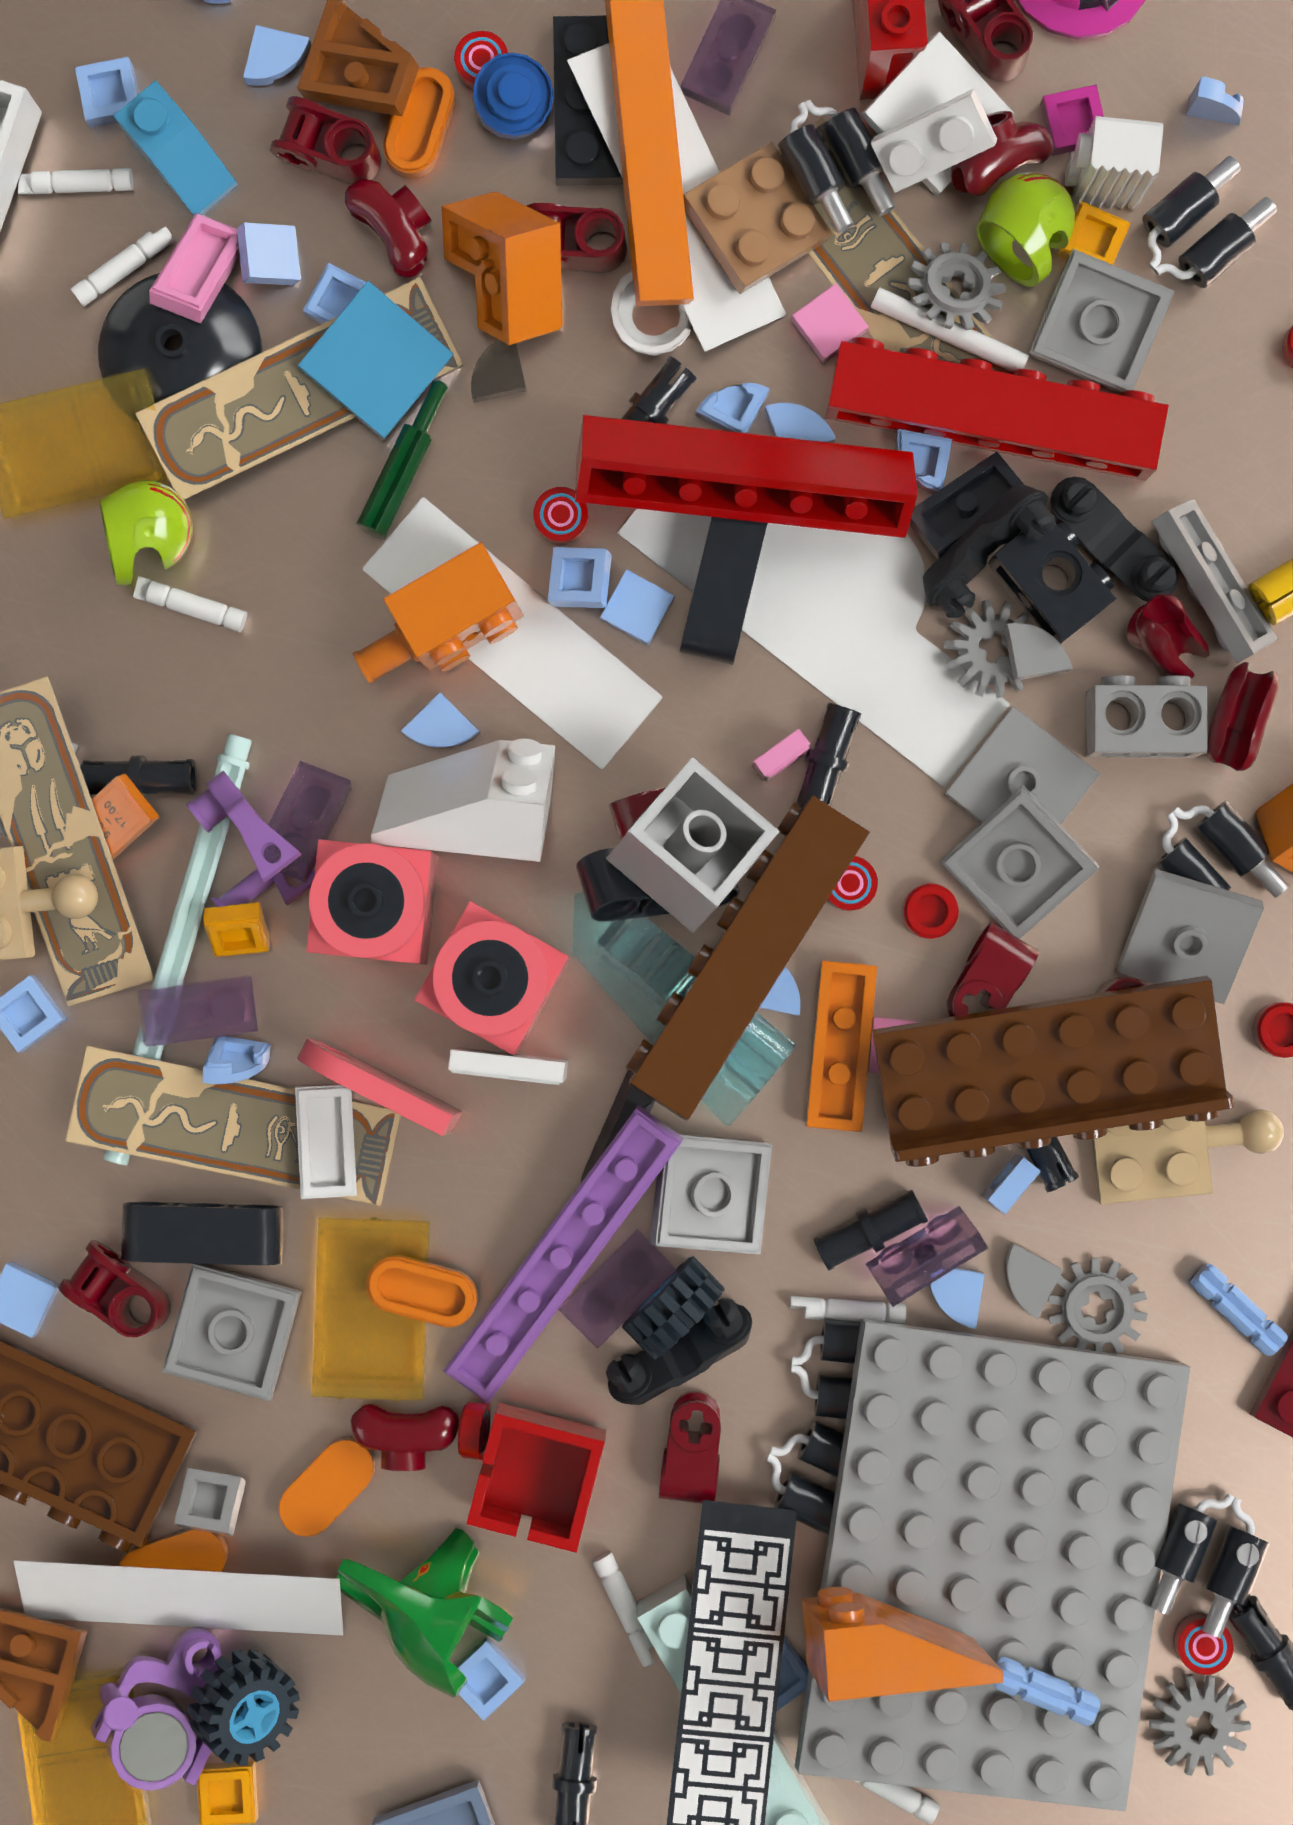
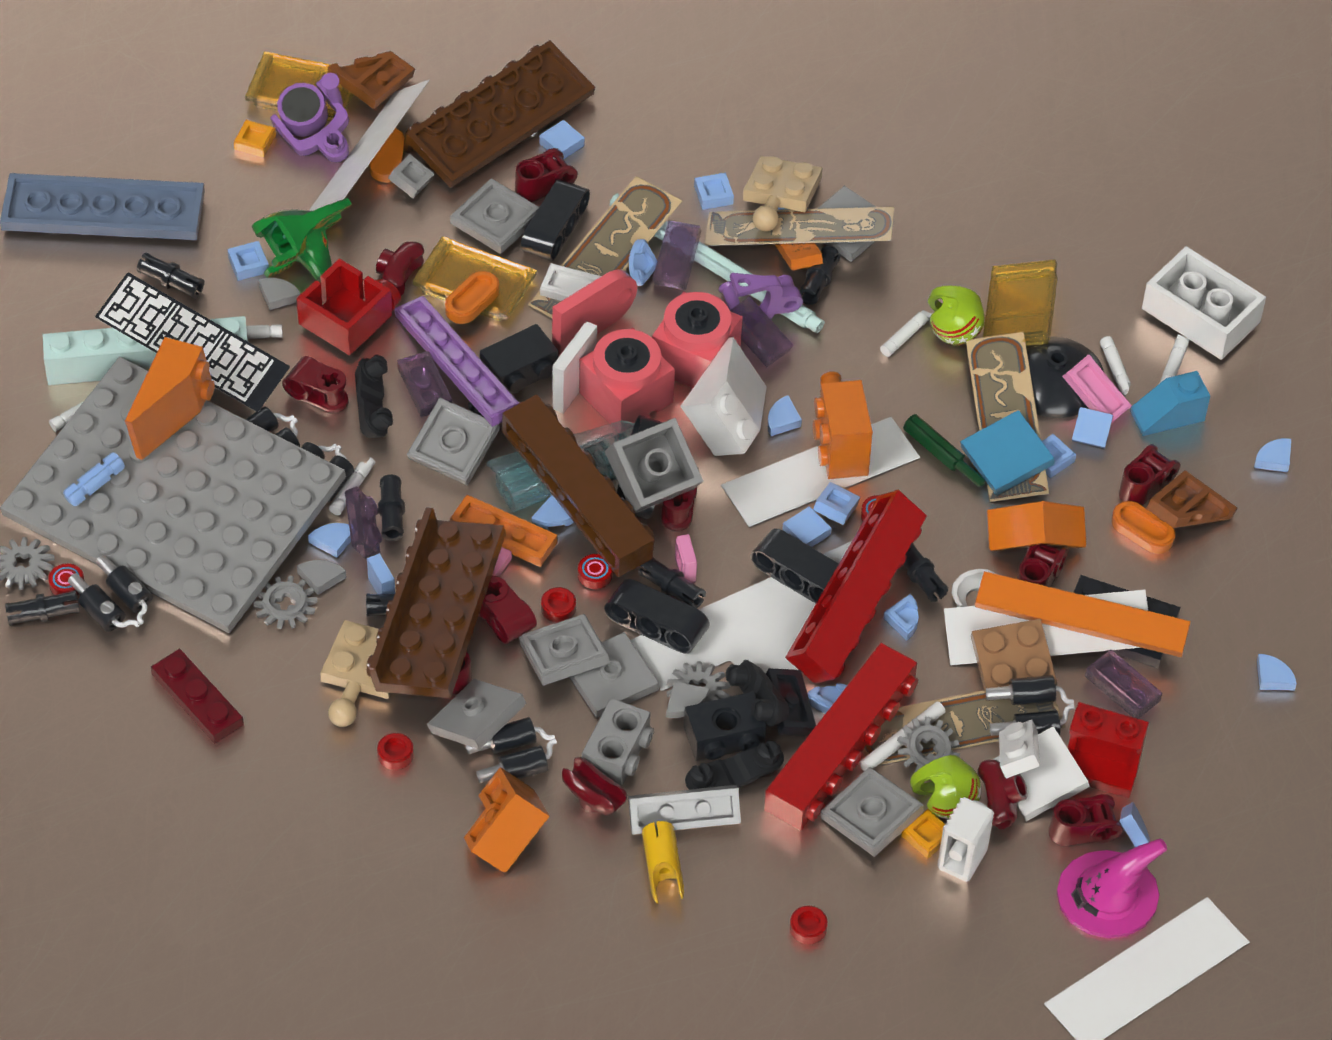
camera: 110 degrees right, 35 degrees down
light blue tile [75,57,139,128] -> none
black wheel [188,1649,300,1766] -> none
light orange tile [204,902,270,957] -> none
light blue tile [243,25,311,86] -> none
orange tile [279,1437,376,1537] -> none
dark red piece [345,179,432,278] -> none
red tile [454,31,508,89] -> none
clear smoke tile [471,340,527,403] -> none
blue plate [472,52,554,140] -> none
black wheel [622,1256,725,1360] -> none
light blue tile [765,403,836,443] -> none
bright pink tile [791,283,869,364] -> none
dark pink tile [1040,84,1104,156] -> none
dark red piece [1127,594,1209,680] -> none
black piece [1142,156,1277,288] -> none
light blue tile [1186,76,1244,125] -> none
light blue axle [1190,1264,1288,1356] -> none
none -> light grey tile [258,278,300,310]
none -> black brick [480,324,558,393]
none -> black beam [604,579,710,654]

